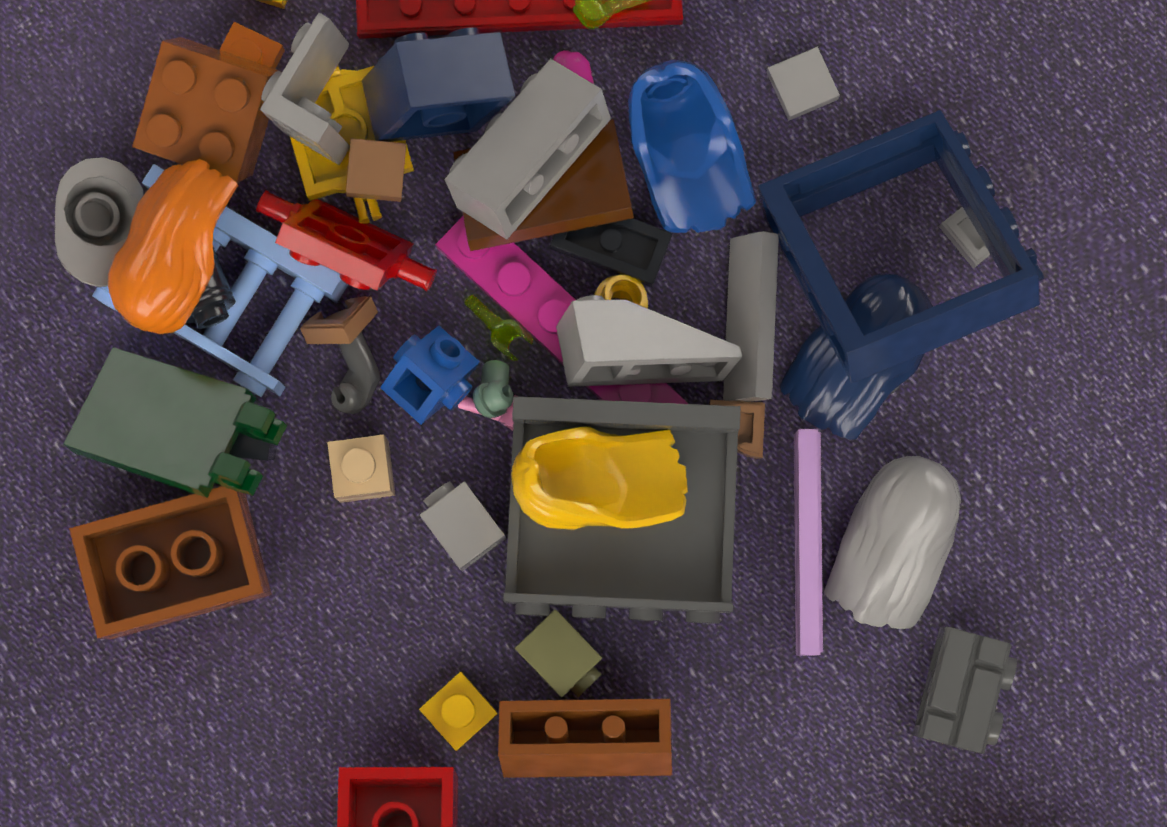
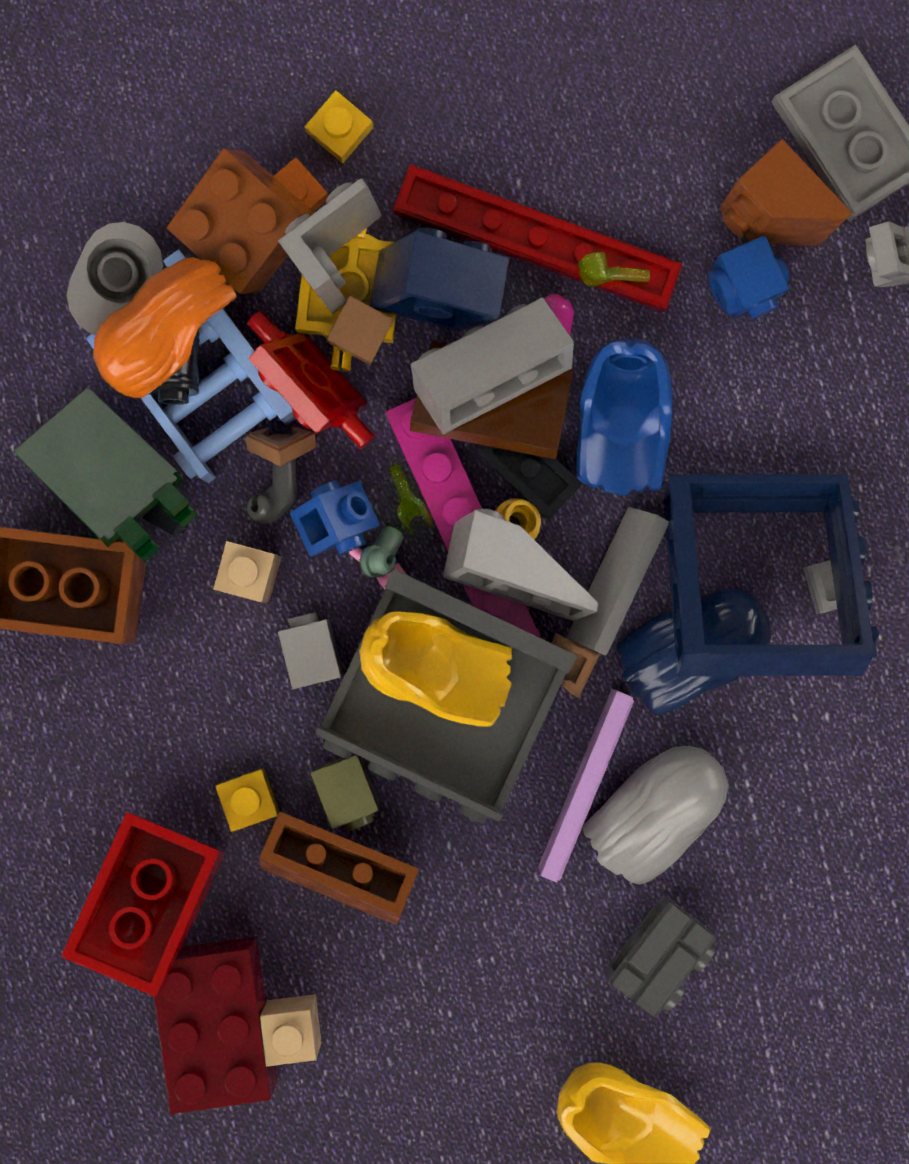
camera: 20 degrees right, 5 degrees up
light grey tile [766,46,840,121] -> none

